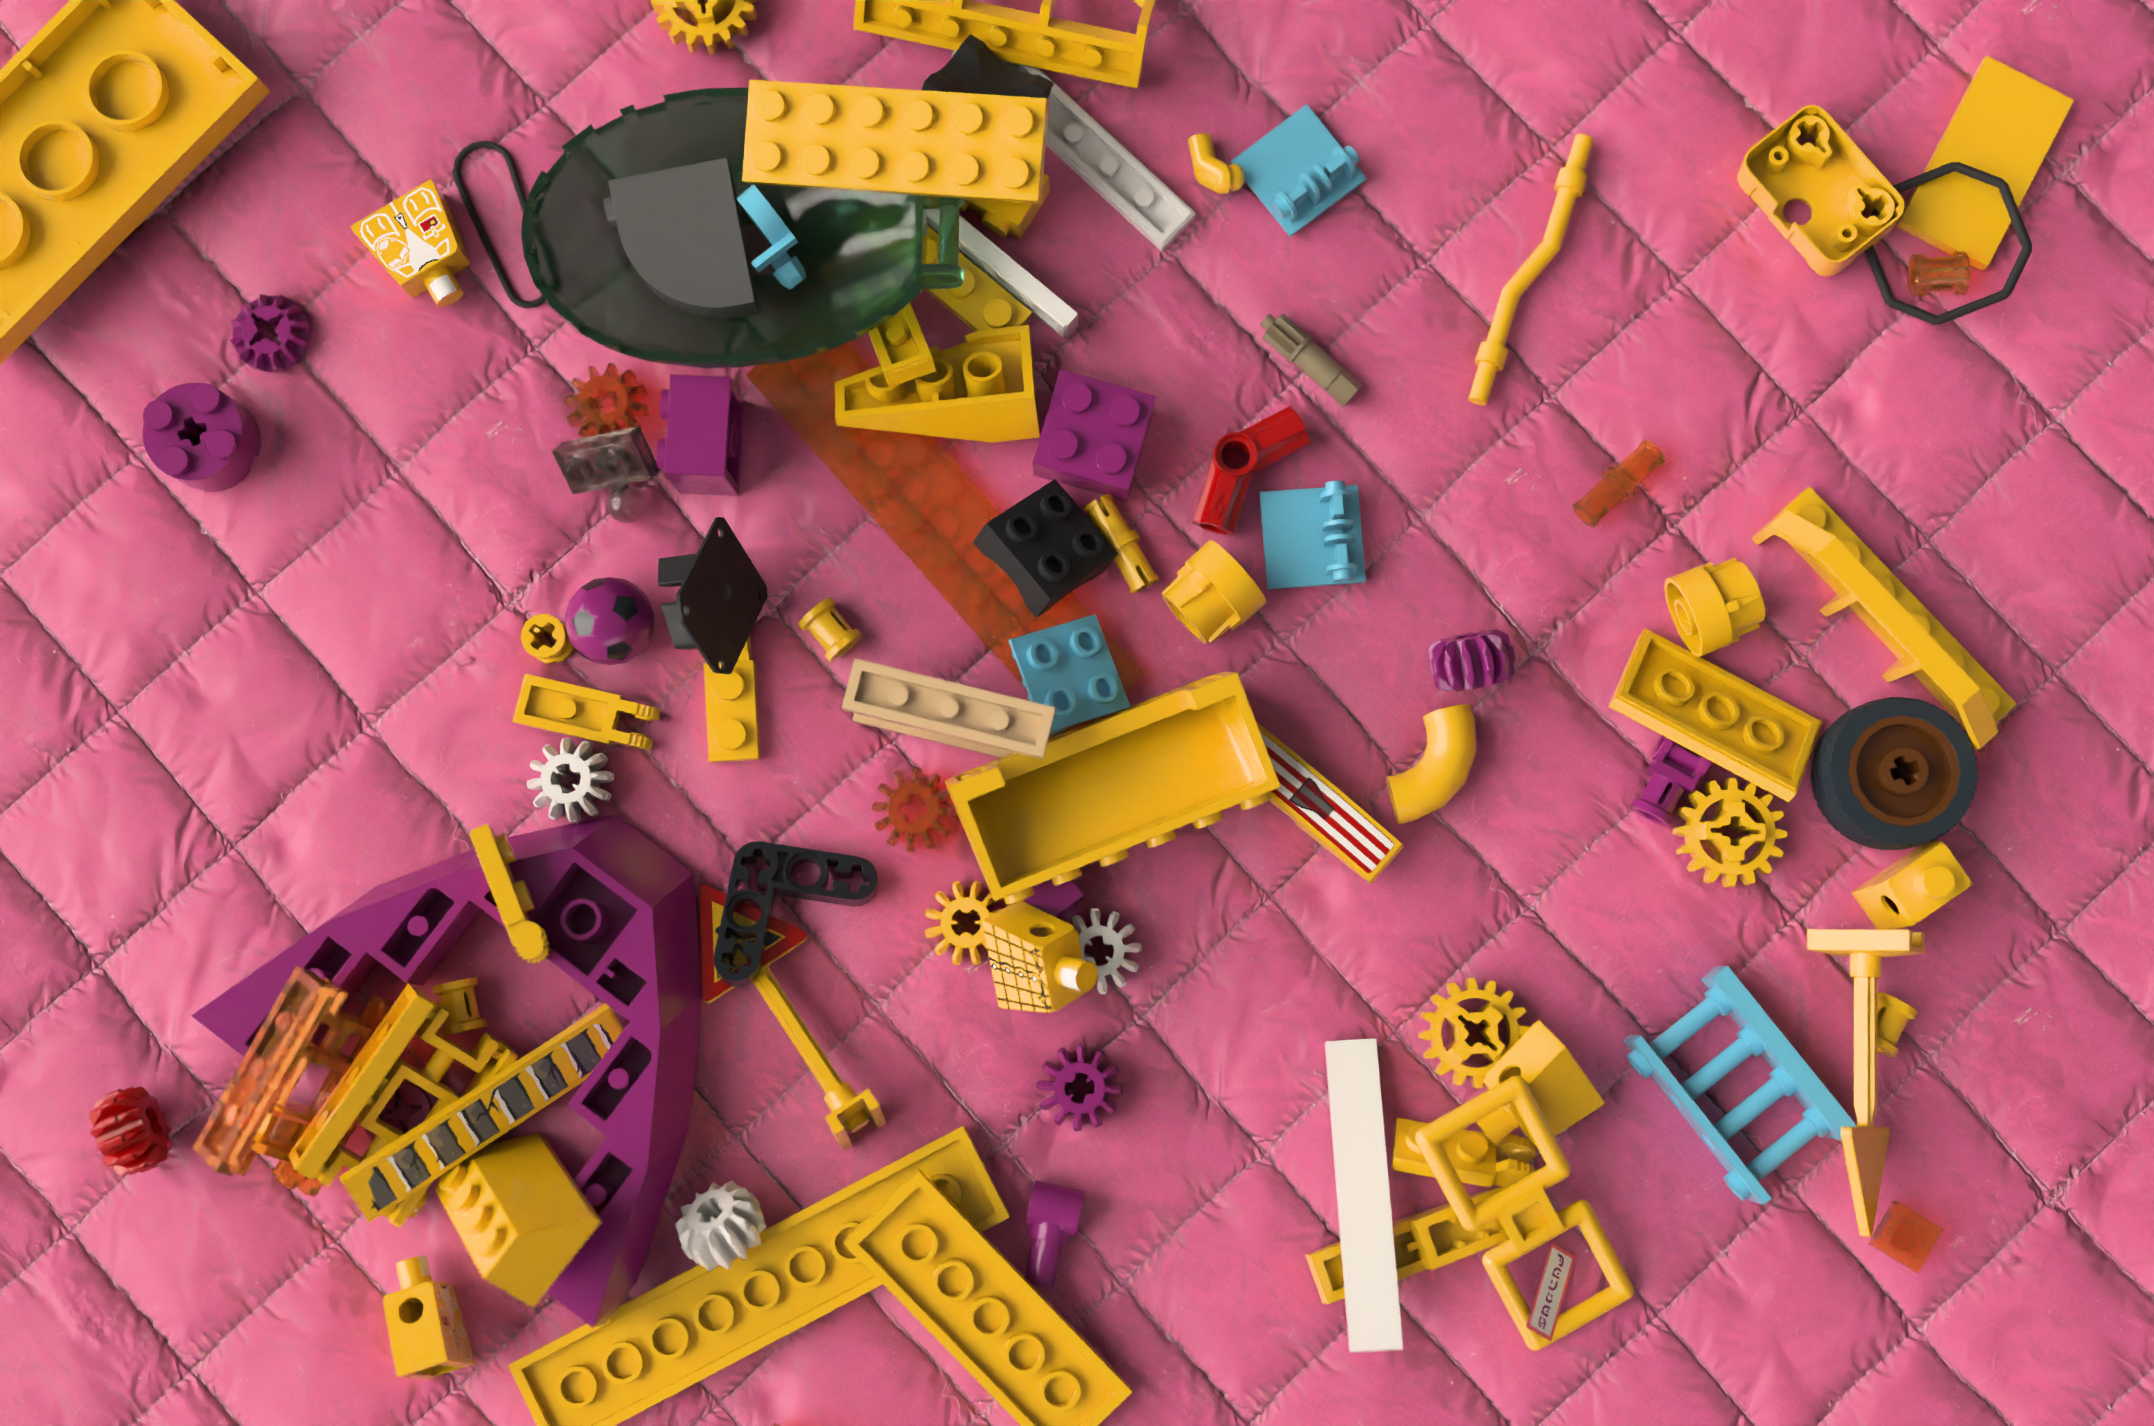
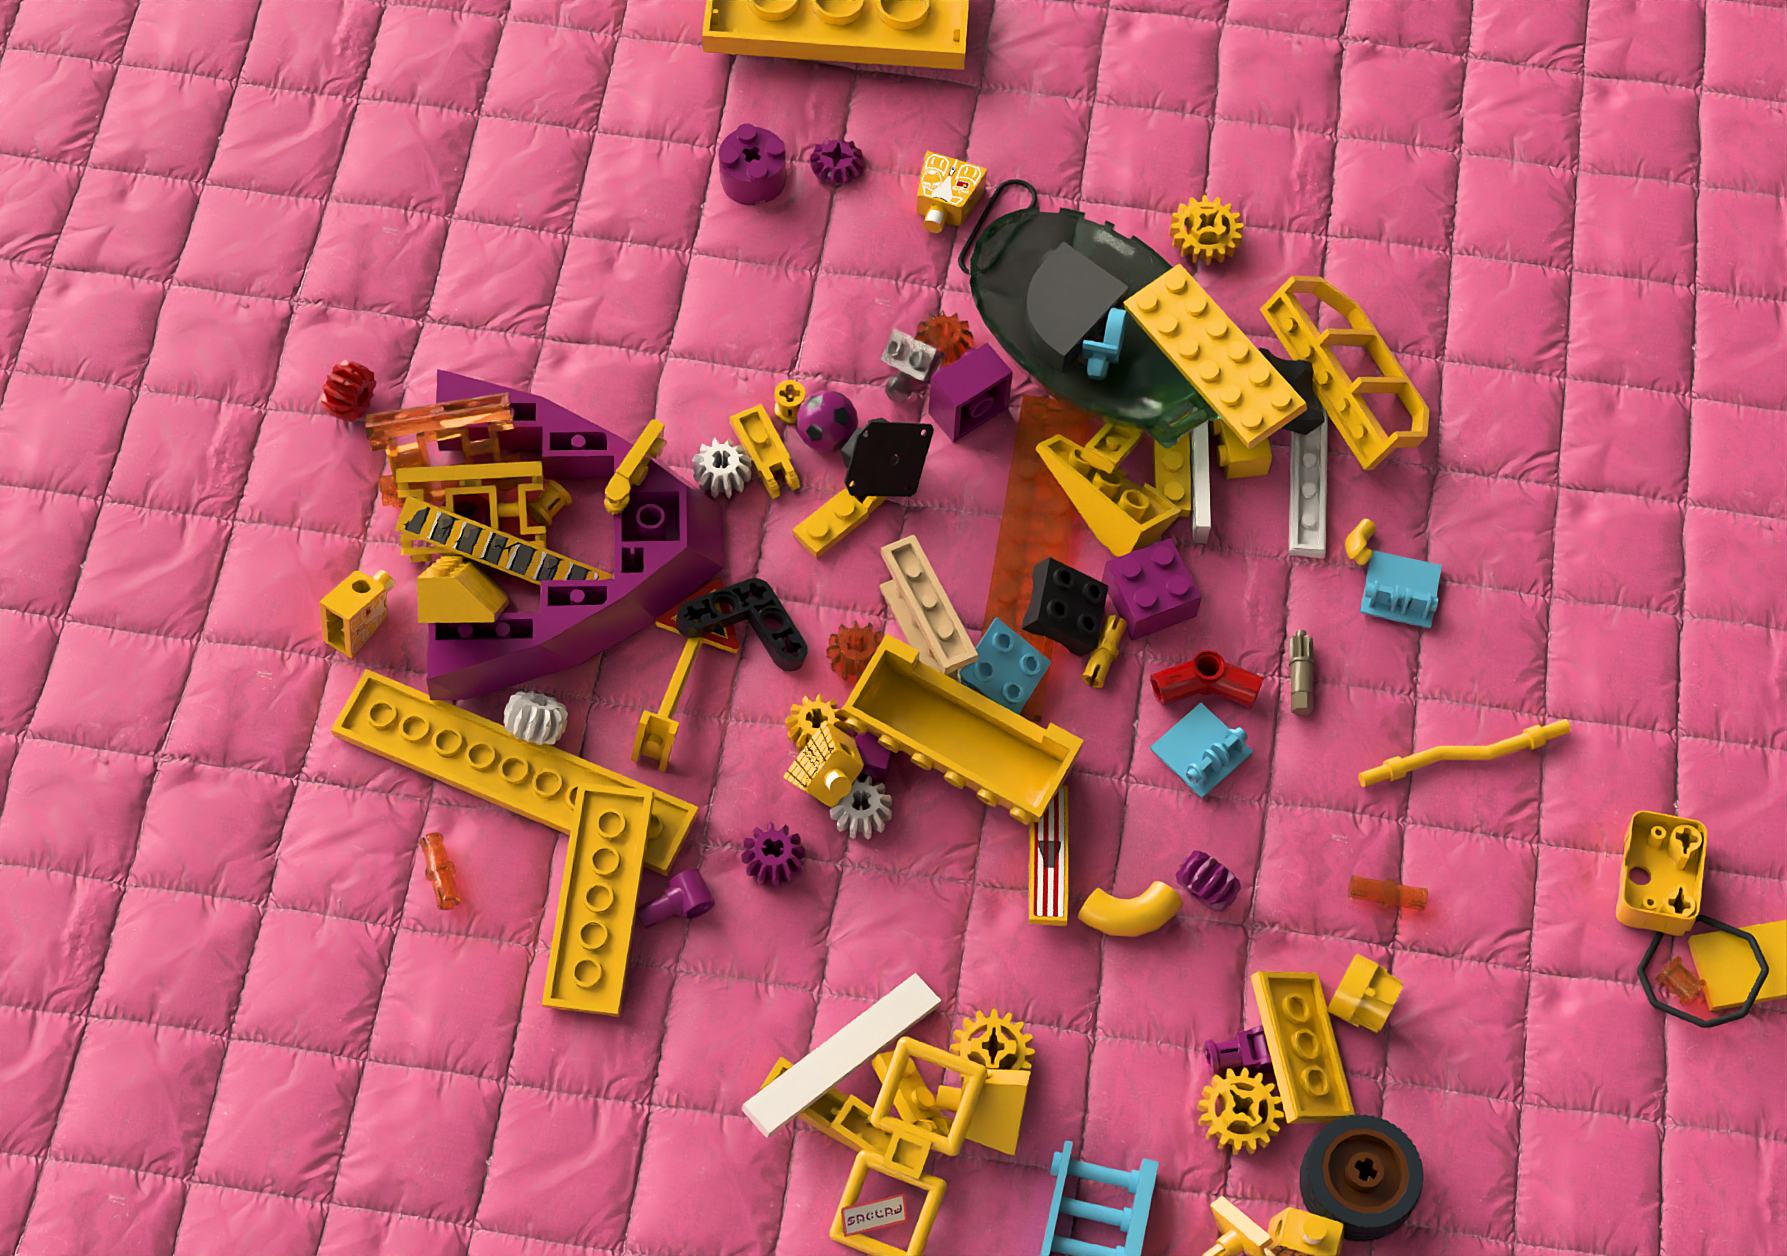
camera: 45 degrees right, 20 degrees down
yellow bush [798,597,863,663] -> none
yellow piece [1162,540,1266,644] -> none
yellow plate [1751,486,2017,751] -> none

